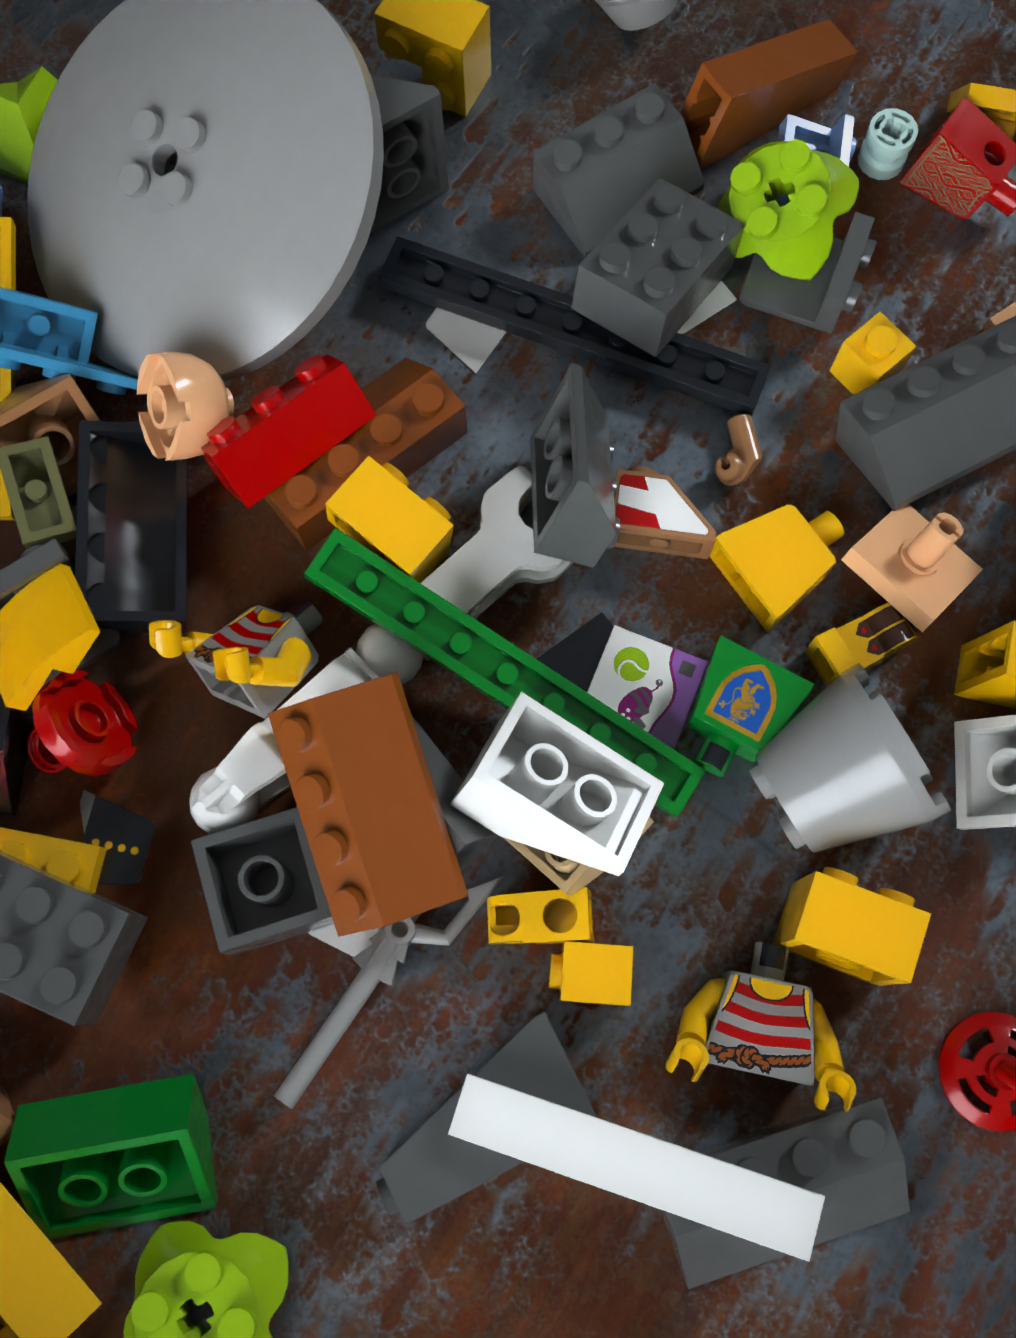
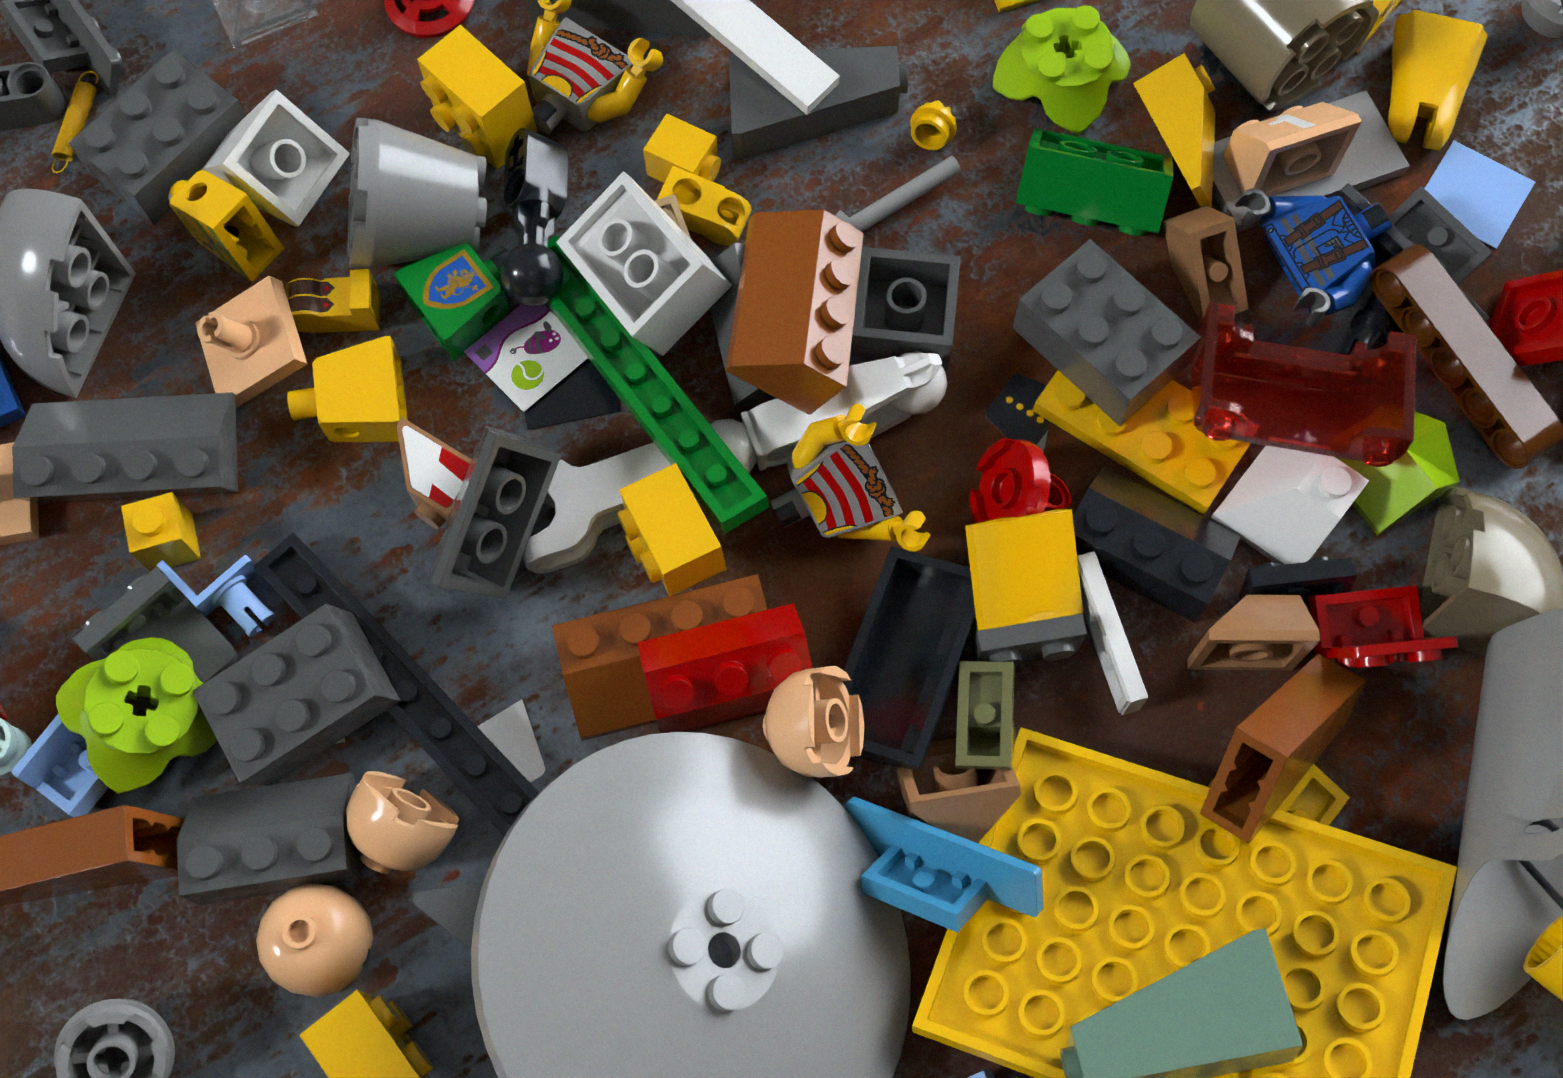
camera: 155 degrees left, 5 degrees down
medium nougat arm [714,414,762,486] -> none
none -> light blue bracket [157,555,275,637]
none -> light nougat cylinder [256,883,374,997]
none -> light nougat cylinder [346,771,459,874]
none -> black beam [500,127,568,306]
none -> yellow plate [910,100,957,150]

